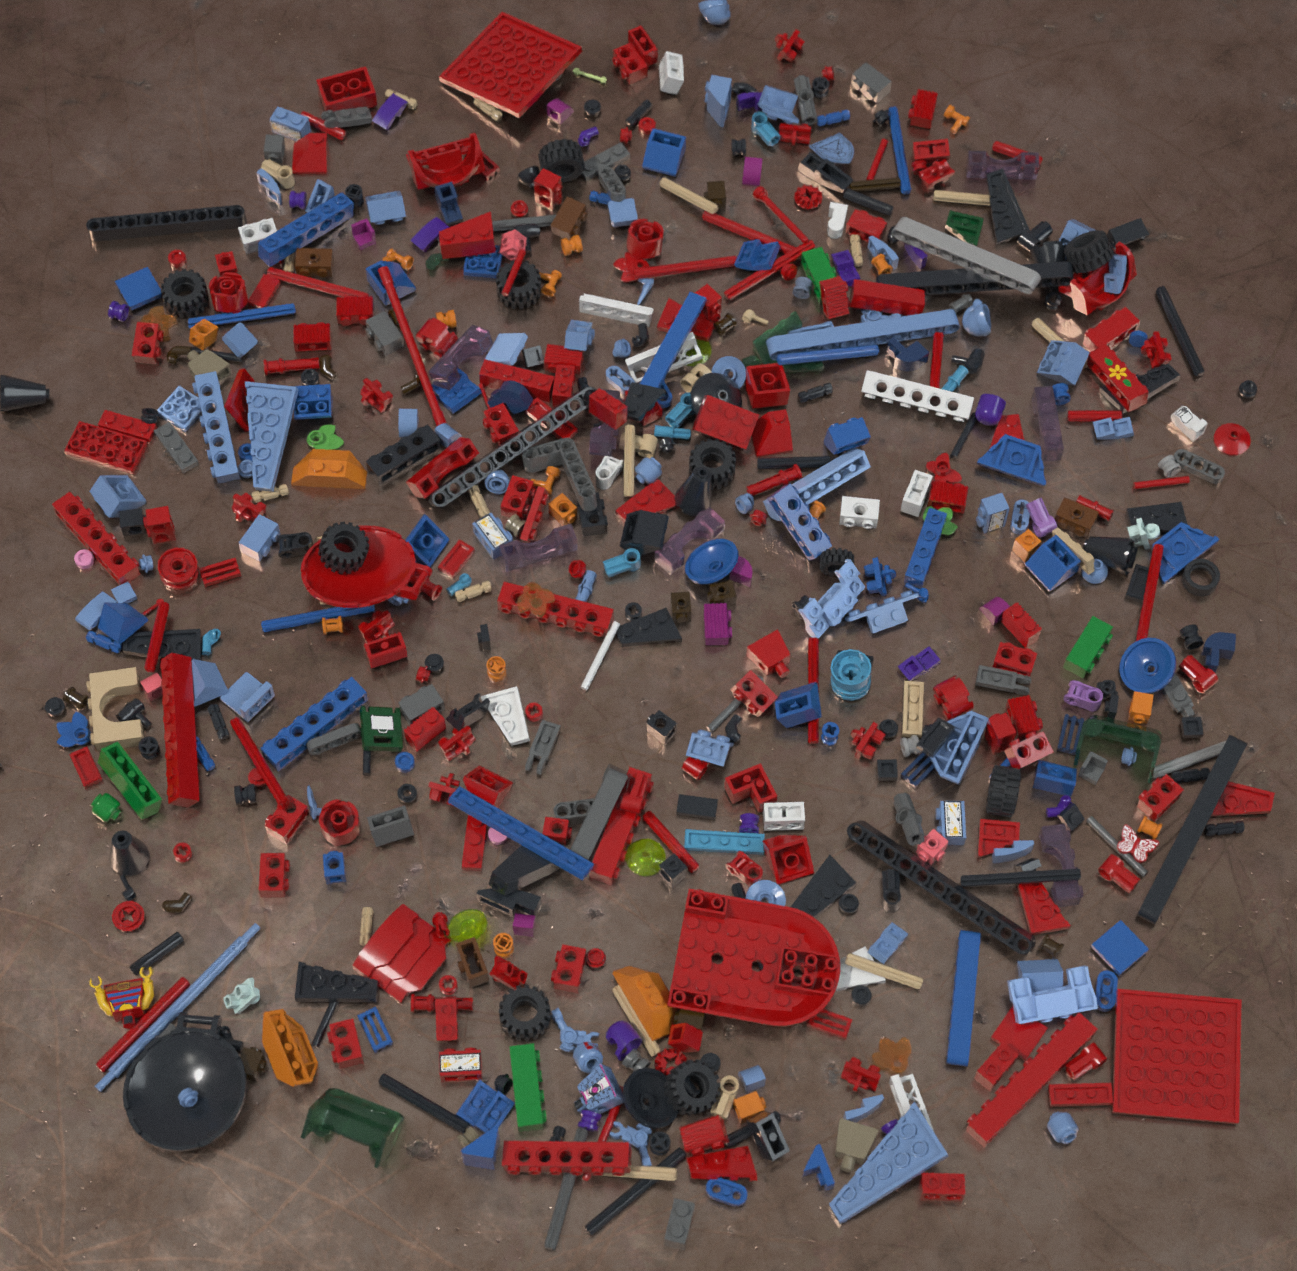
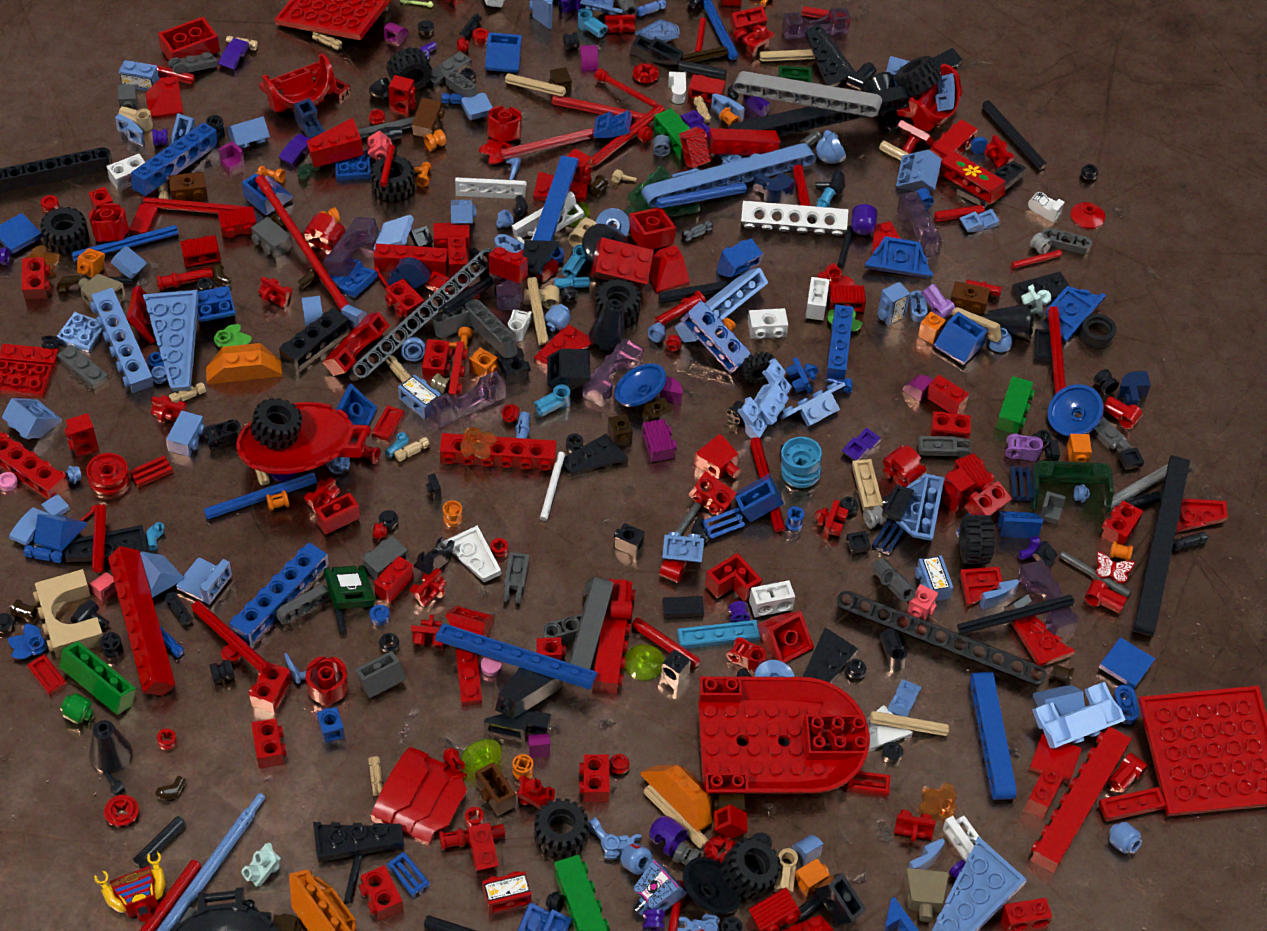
camera: 15 degrees left, 10 degrees down
black brick [119,508,146,536] -> none
none -> black axle [441,276,494,314]
none -> blue tile [702,507,745,539]
none -> red tile [898,120,934,154]

